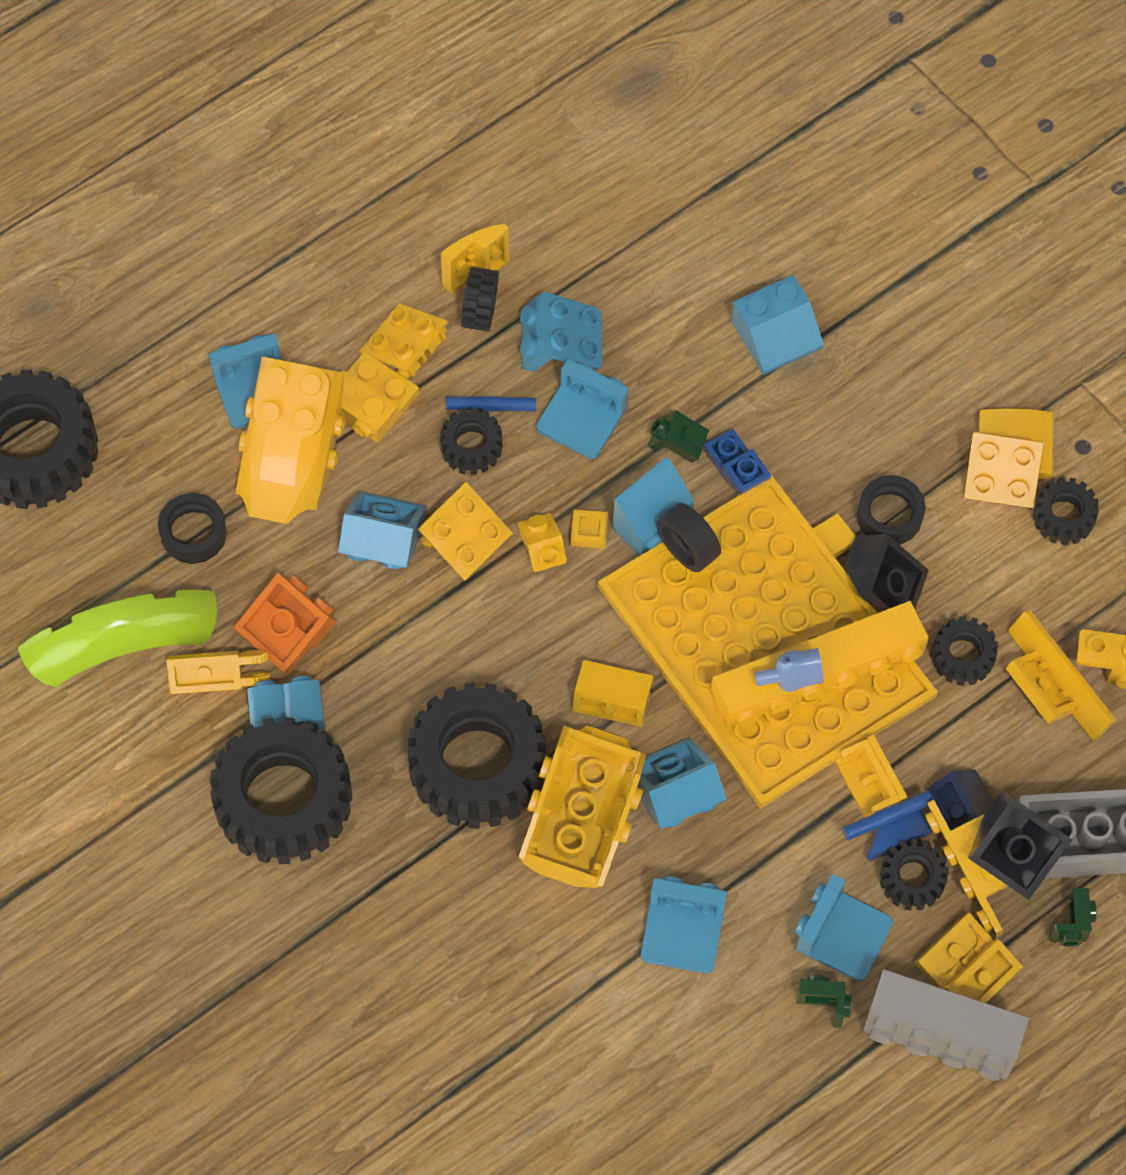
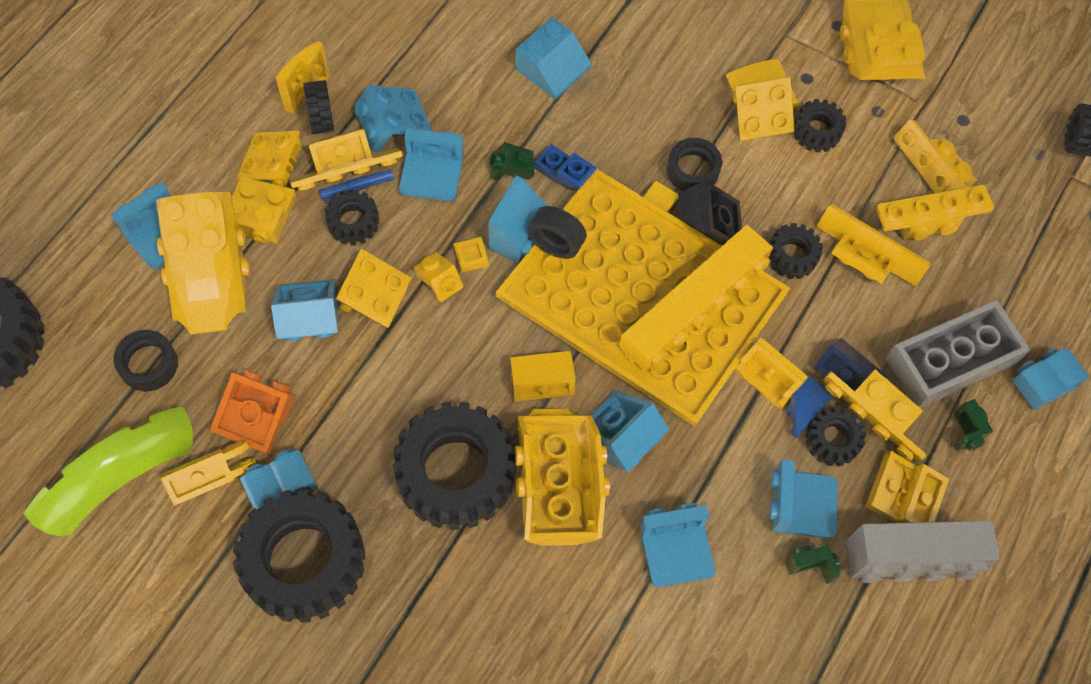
camera: 25 degrees left, 0 degrees up
medium blue piece [754,648,824,692] -> none
blue piece [842,790,933,841] -> none
black slope [968,790,1072,900] -> none
none -> yellow bracket [289,128,403,191]

